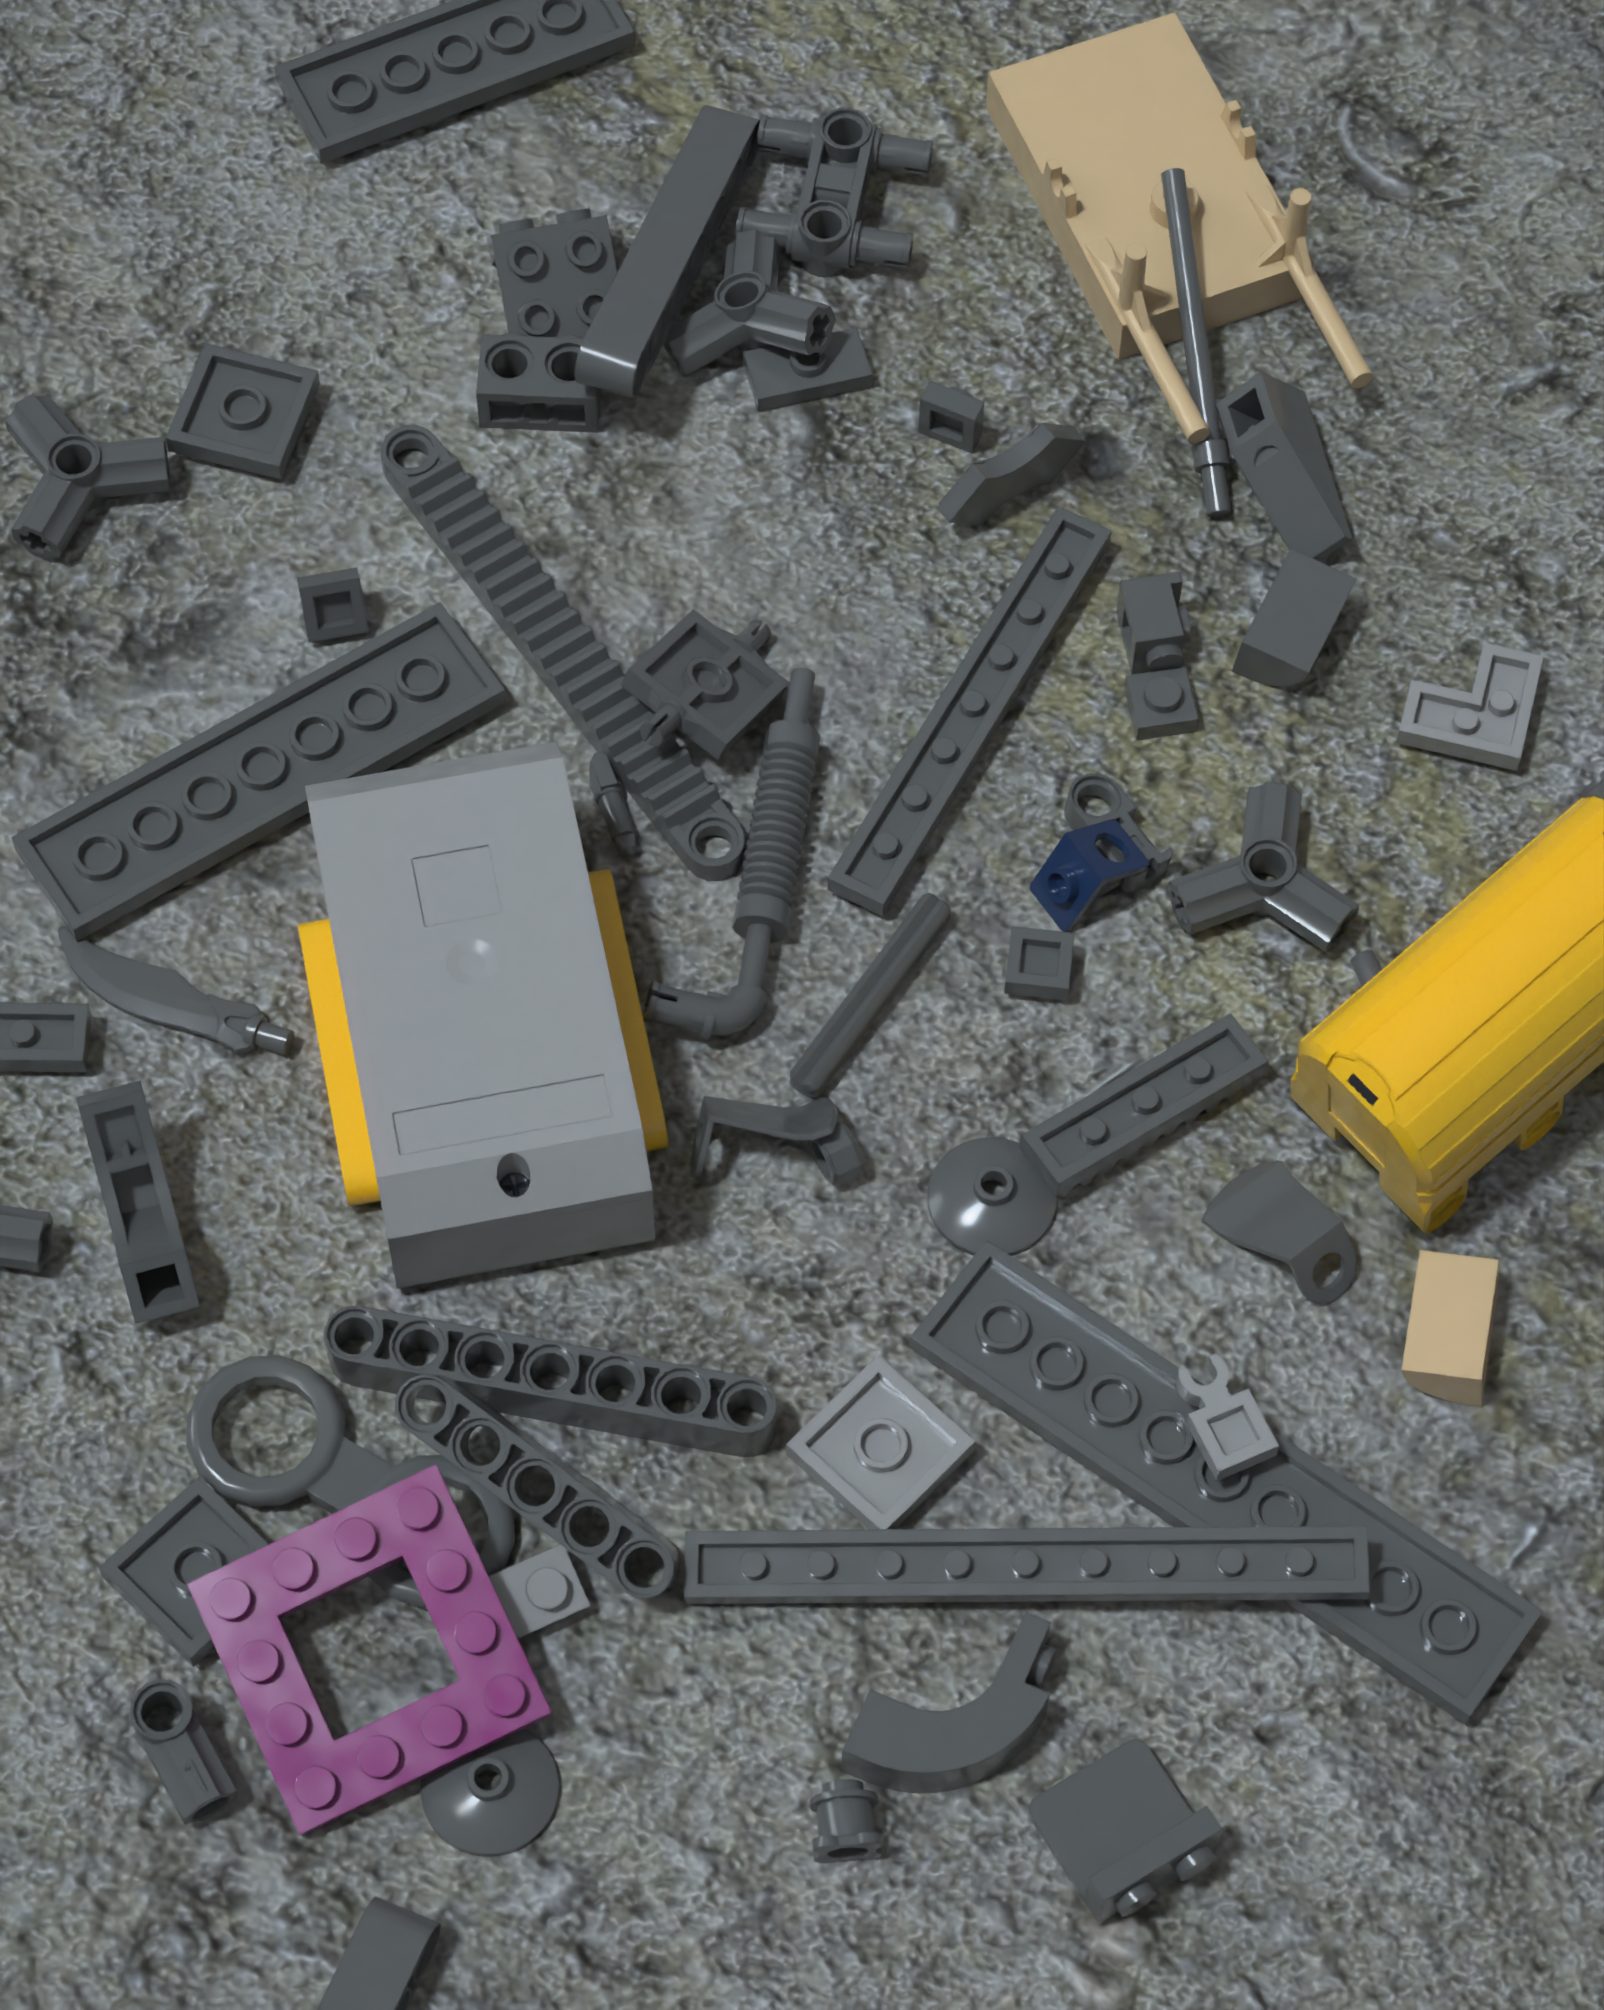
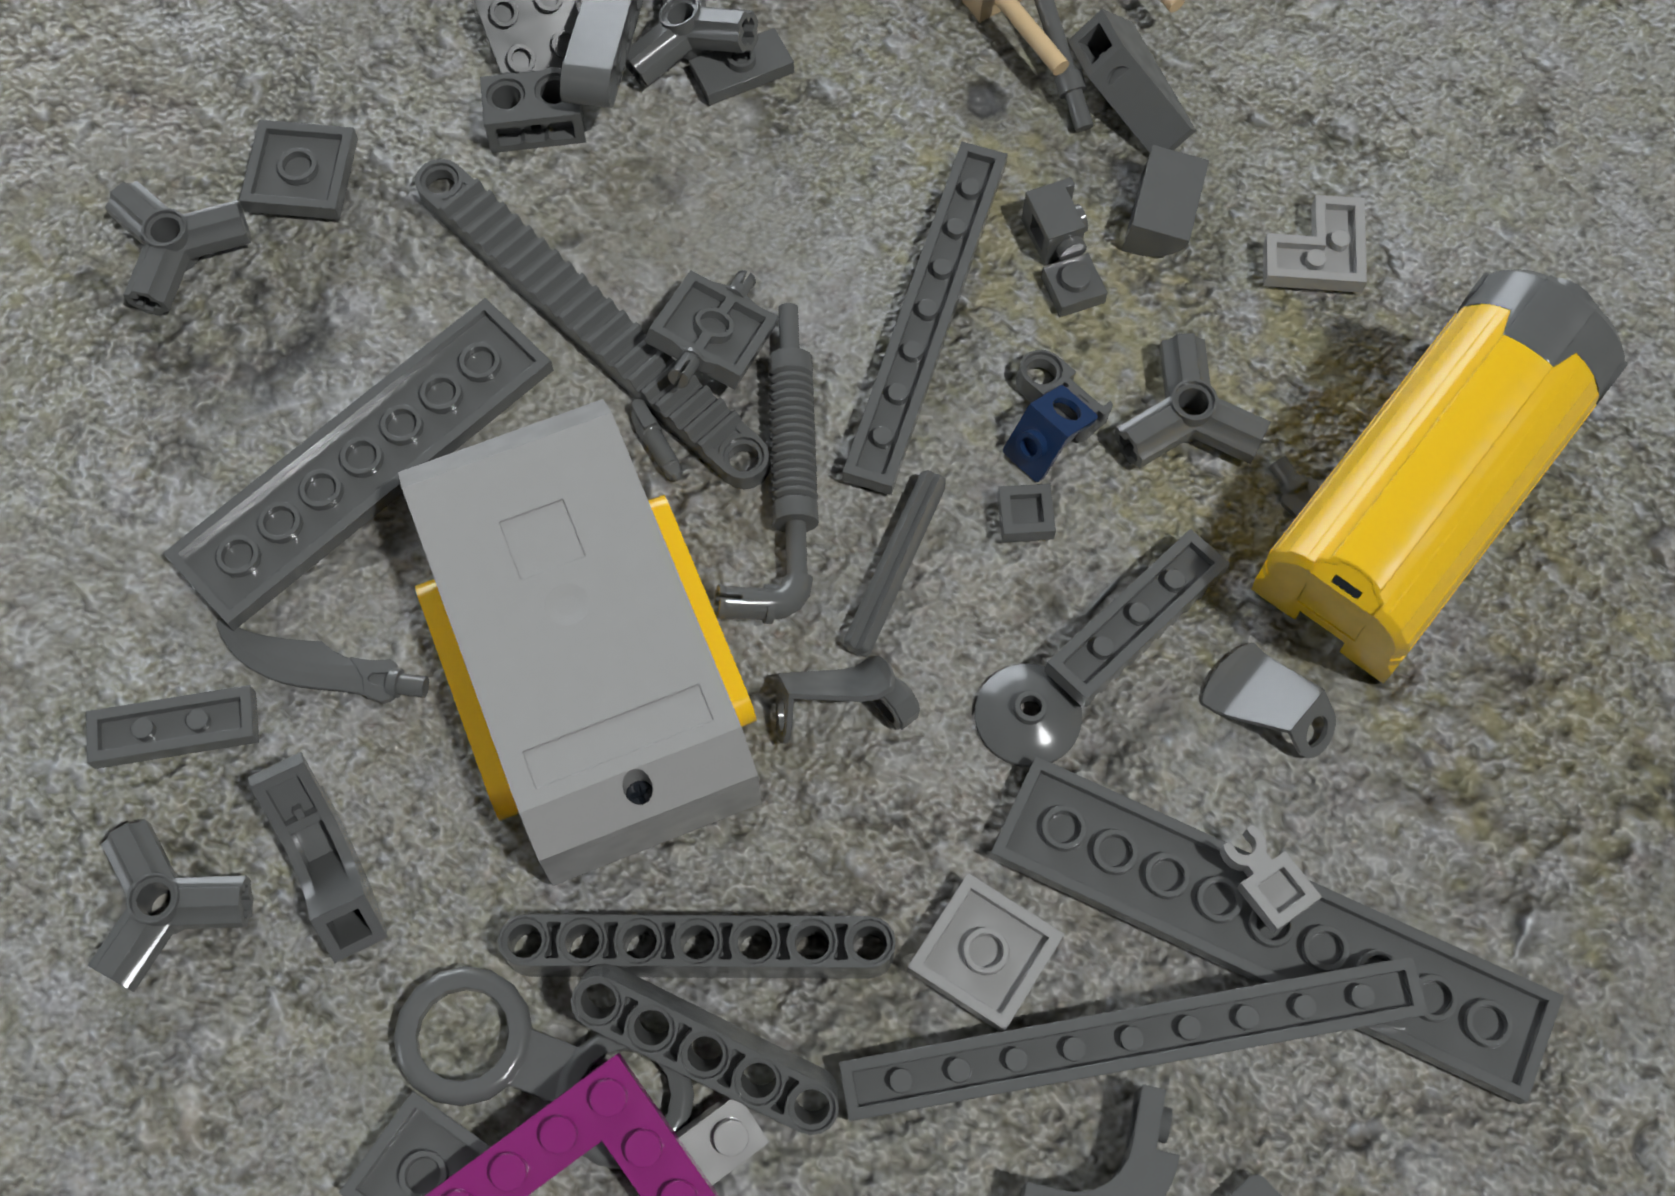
camera: 10 degrees left, 5 degrees up
dark grey tile [297,567,369,643] -> none
dark grey plate [918,381,984,453] -> none
dark grey tile [937,423,1086,525] -> none
tan brick [1401,1250,1499,1407] -> none

